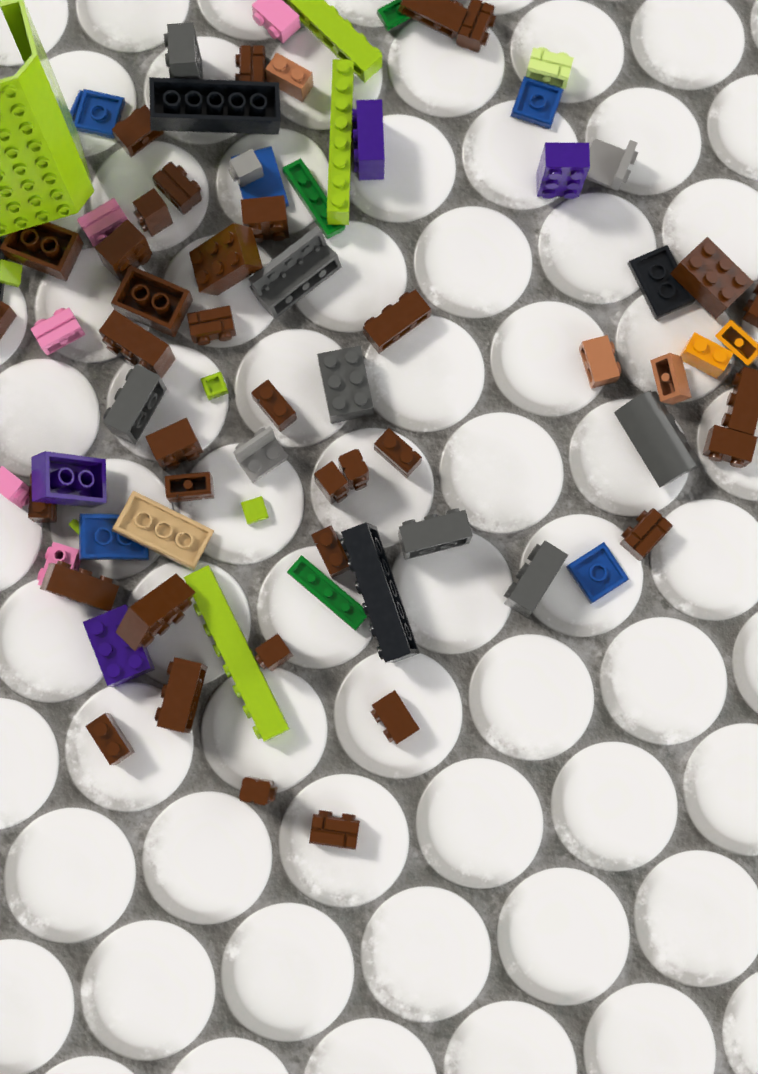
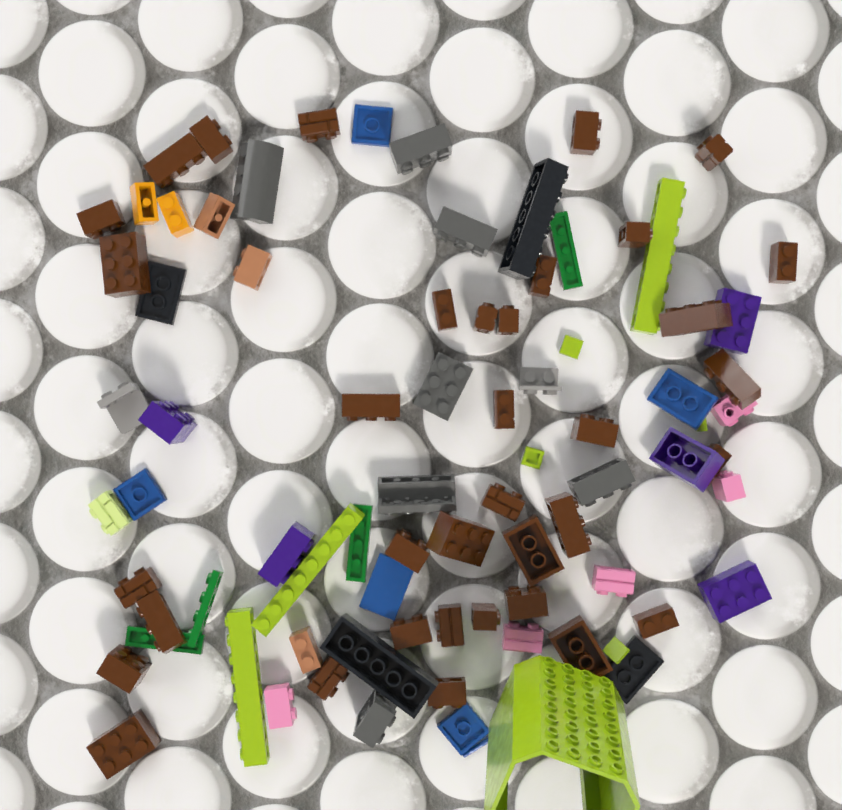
camera: 145 degrees left, 10 degrees up
tan tile [112,491,214,571] -> none
reddish brown brick [155,657,208,734] -> none
reddish brown brick [165,472,214,503] -> none
light grey brick [228,149,264,187] -> none
reddish brown brick [309,810,360,850] -> none
none -> green plate [186,570,223,648]
none -> reddish brown brick [390,614,433,650]

